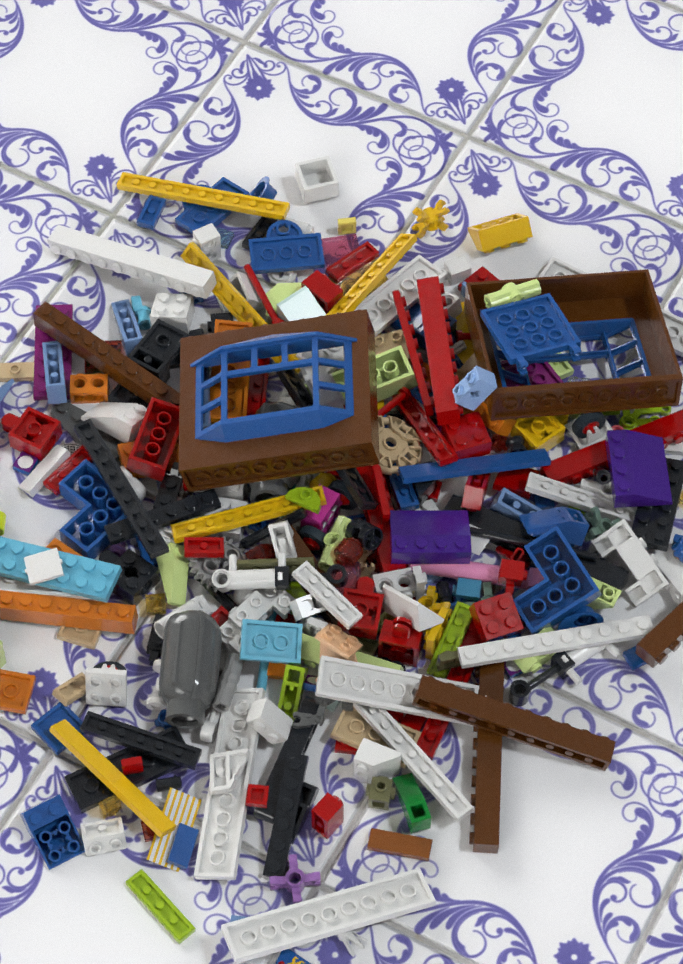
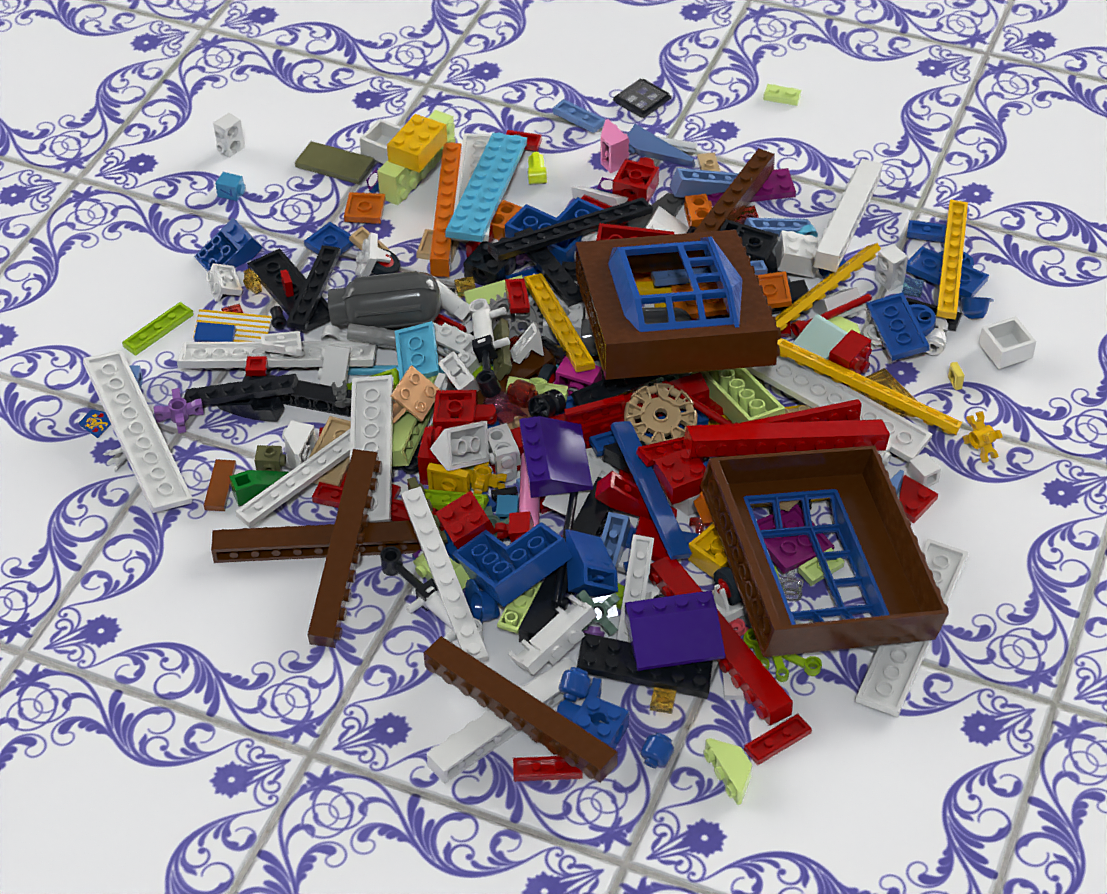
camera: 85 degrees right, 10 degrees down
white piece [24,548,64,586] -> none
yellow tile [49,719,177,838] -> none
lime plate [285,487,321,514] -> none
white tile [292,561,363,630] -> none
red brick [311,792,344,839] -> none
clear pink tile [322,234,359,267] -> none
red tile [326,241,379,284] -> none
light blue brick [452,366,497,411] -> none
yellow slope [467,213,533,253] -> none
blue plate [480,293,582,375] -> none
yellowish green piece [484,279,541,308] -> none
black wheel [505,436,527,453] -> none

